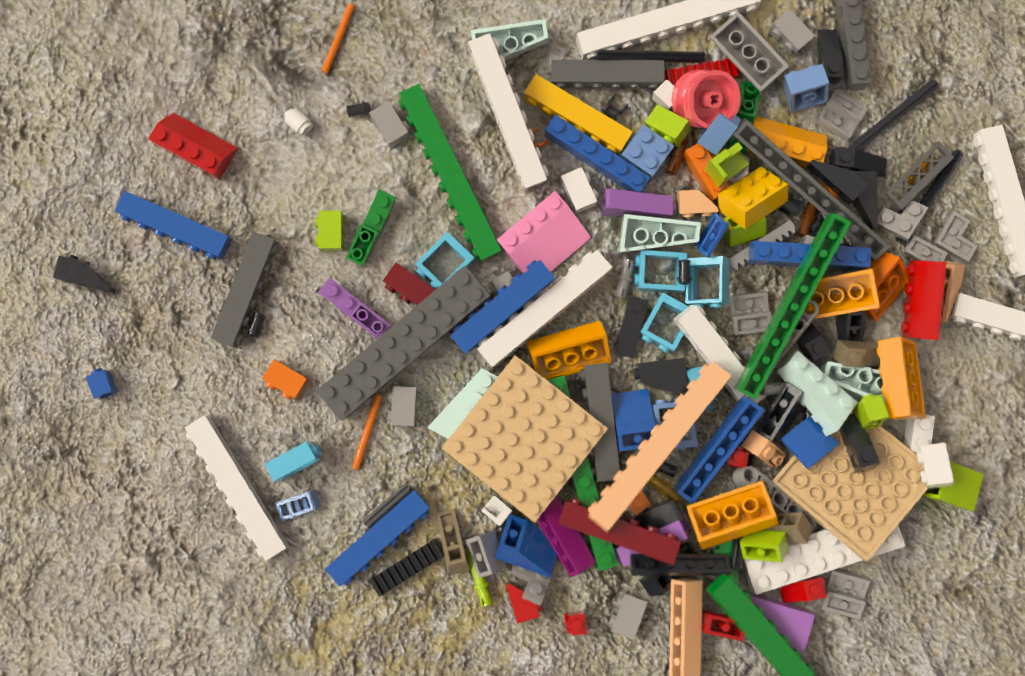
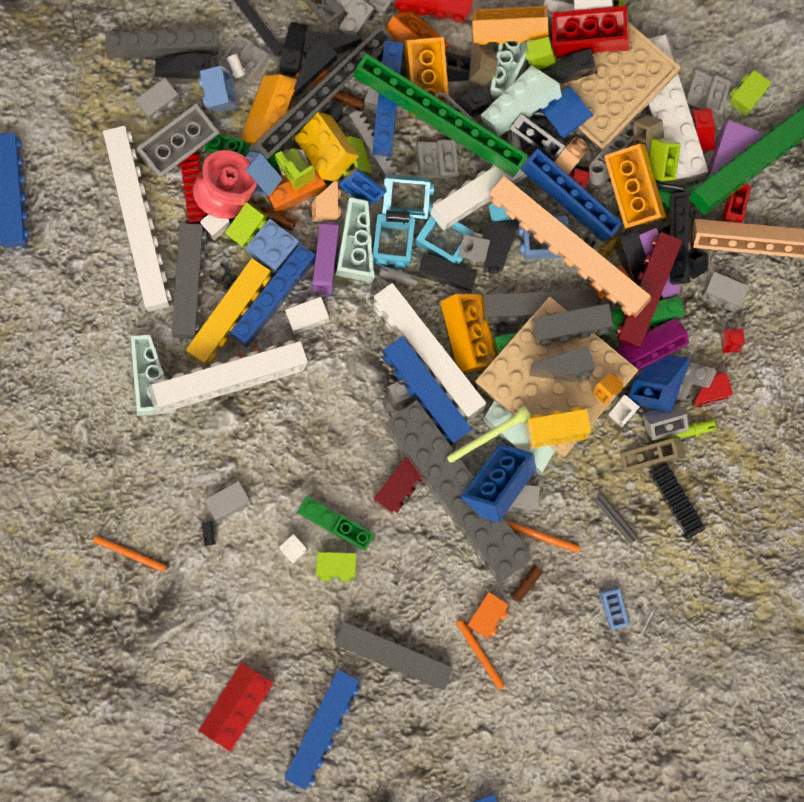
camera: 90 degrees left, 5 degrees down
white brick [185,415,290,561] -> none
black pin [247,312,265,338] -> none
medium azure window [264,441,322,482] -> none
white brick [284,108,313,136] -> none
medium lavender slope [318,278,391,339] -> none
blue brick [325,490,430,587] -> none
green brick [398,84,502,264] -> none
medium azure window [415,232,475,290] -> none
bright pink slope [497,191,591,273] -> none
black axle [596,49,706,63] -> none
blue slope [611,389,656,451] -> none
black piece [810,215,824,237] -> none
none -> white pin [226,53,246,78]
none -> white panel [279,534,307,564]
none -> yellowish green piece [447,406,531,462]
none -> orange bar [456,620,505,690]
none -> light grey brick [459,232,490,262]
none -> blue slope [461,444,537,523]
none -> reddish brown pin [510,565,544,603]
none -> yellow brick [525,407,591,449]
none -> dark grey slope [529,346,596,383]
none -> dark grey brick [531,304,613,346]
none -> red slope [552,6,630,57]
none -> light orange slope [592,373,624,406]
none -> lime brick [729,70,772,116]

